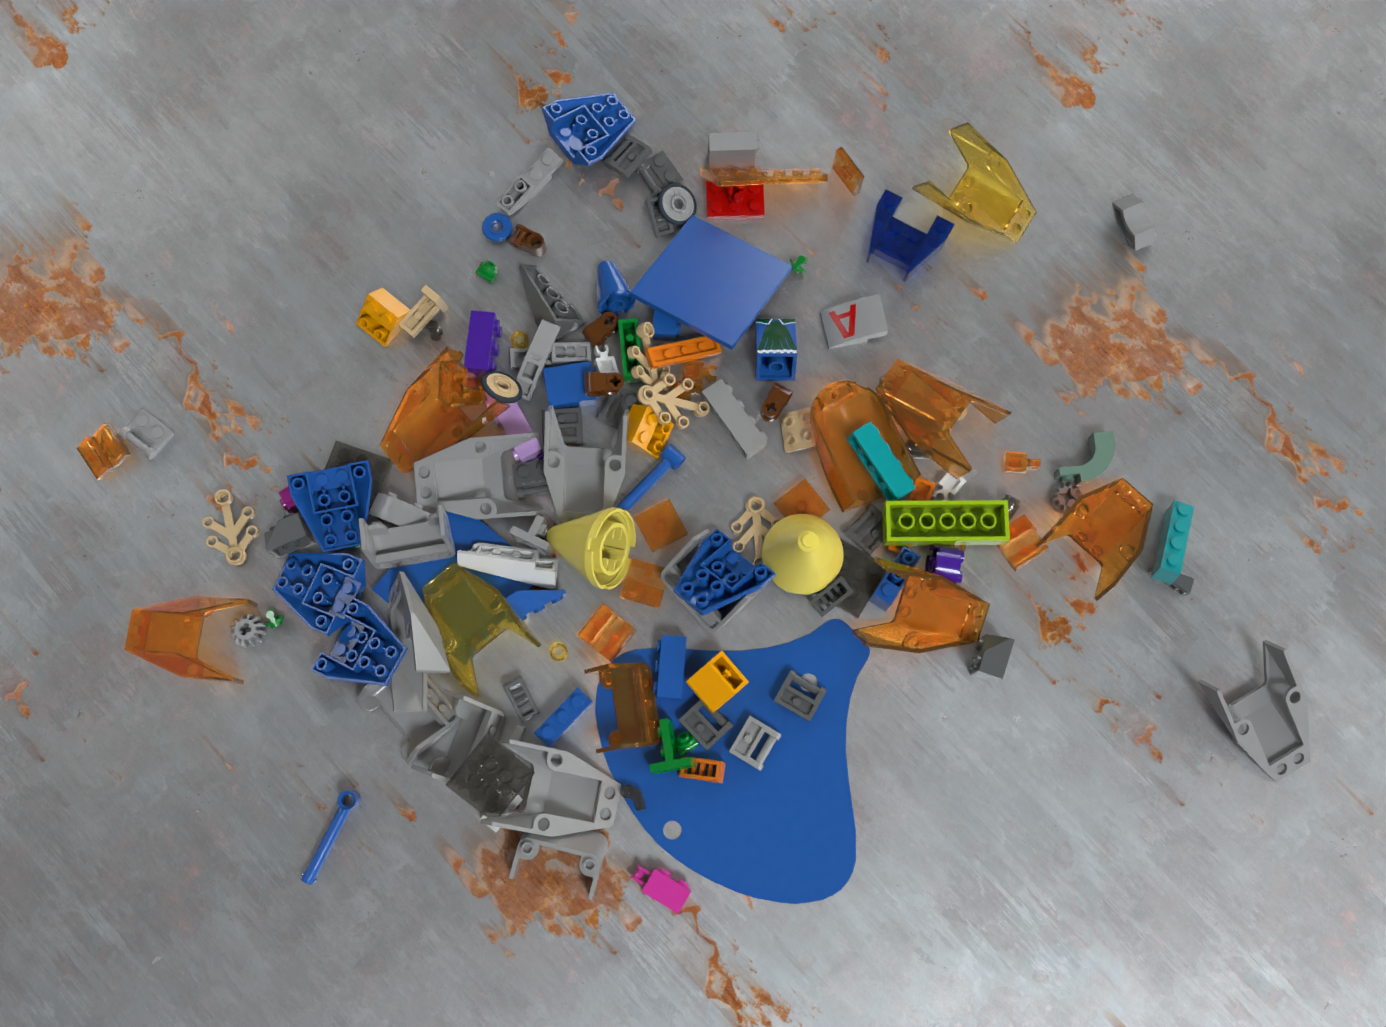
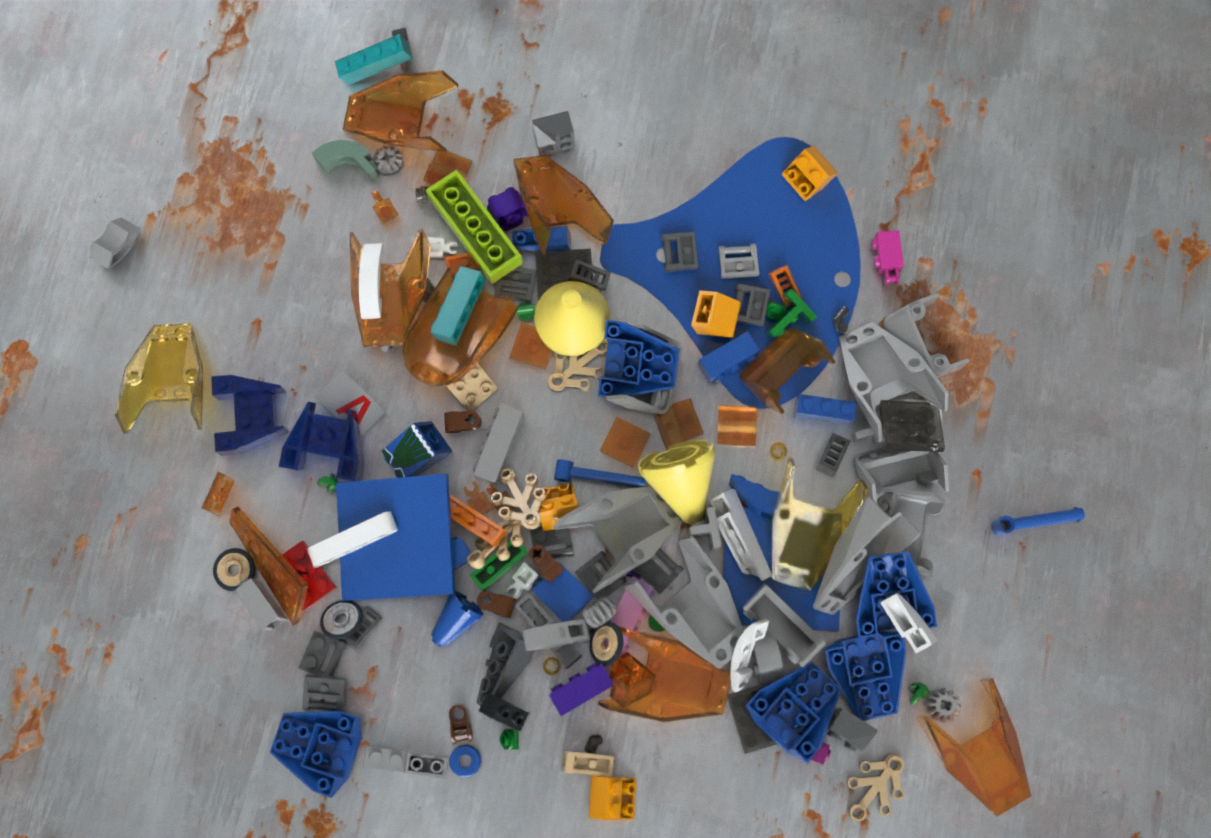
camera: 125 degrees left, 0 degrees up
none -> tan wheel [213,548,255,591]
none -> clear blue wedge [278,402,363,481]
none -> white beam [307,511,398,568]
none -> white slope [359,243,384,319]
none -> black brick [479,692,529,731]
none -> green plate [516,302,535,321]
none -> light grey gear [583,596,617,628]
none -> white slope [731,619,769,692]
none -> light orange slope [782,146,838,201]
none -> white slope [881,593,937,653]

